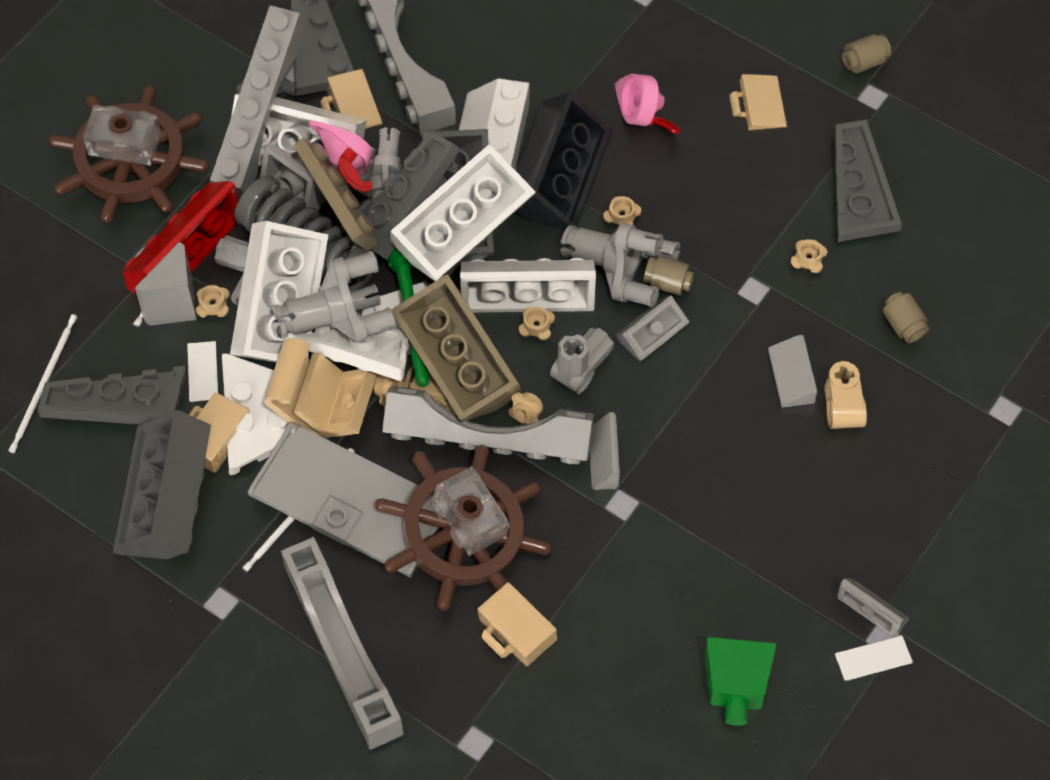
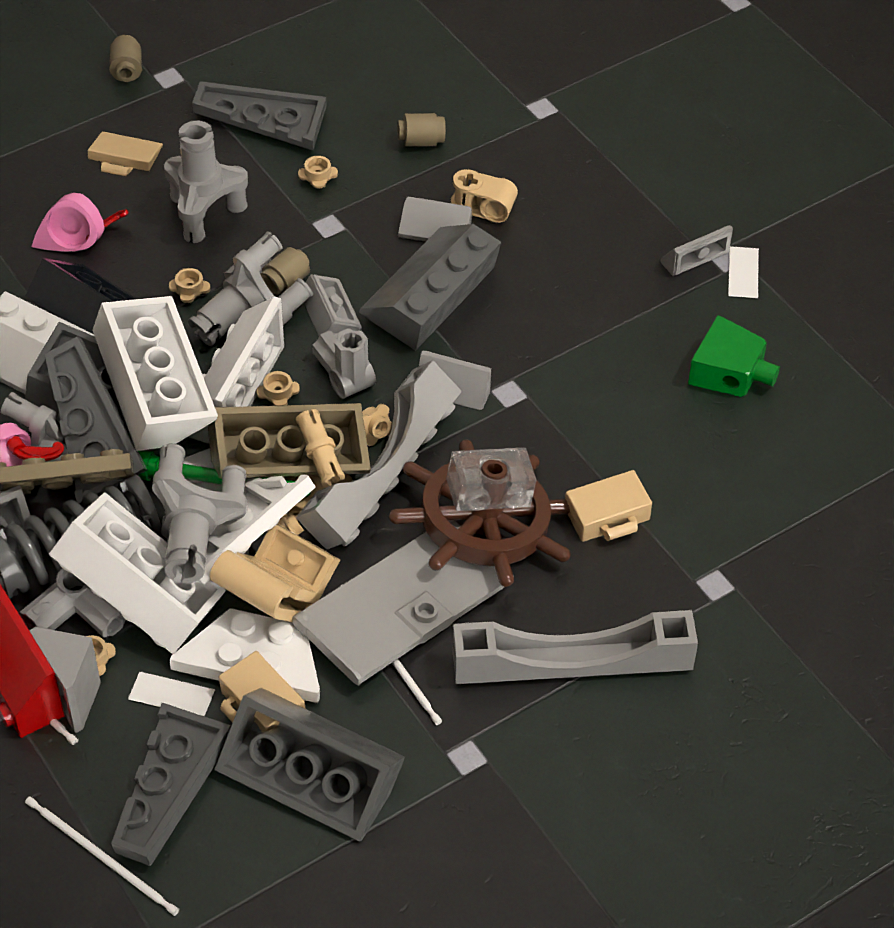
camera: 70 degrees left, 10 degrees down
none -> light grey wheel [164,120,248,243]
none -> tan pin [296,409,345,487]
none -> dark grey slope [359,224,501,351]

